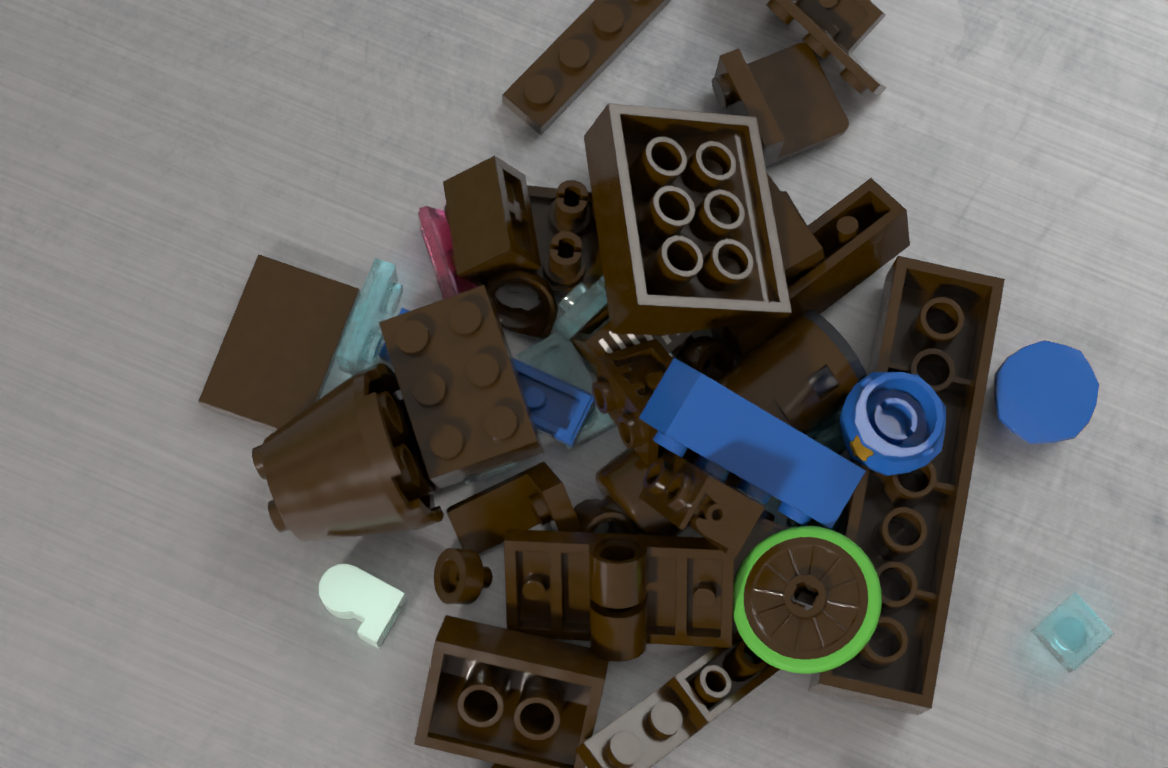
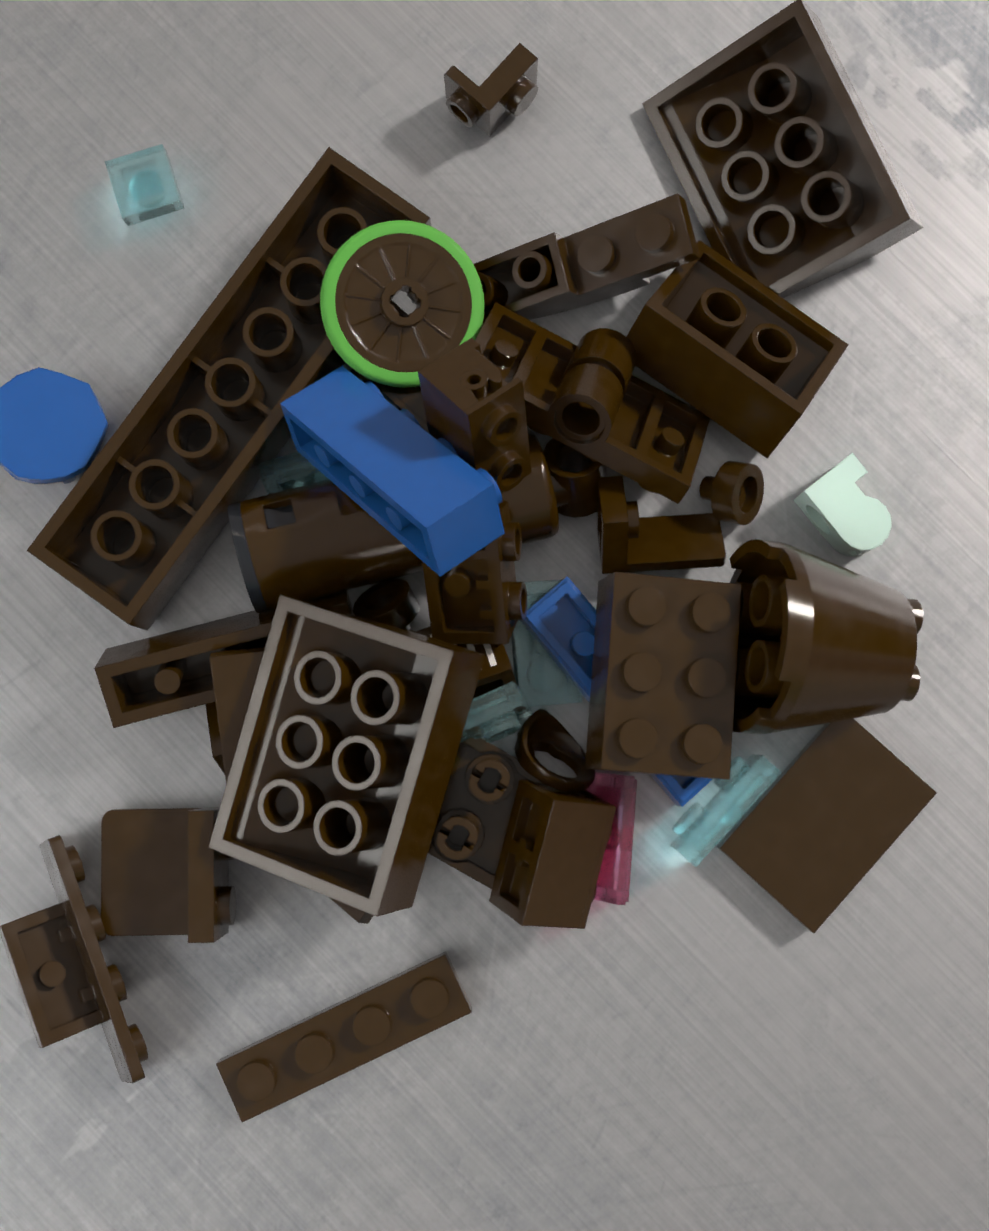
camera: 145 degrees left, 10 degrees up
blue hat [839,372,946,476] -> none

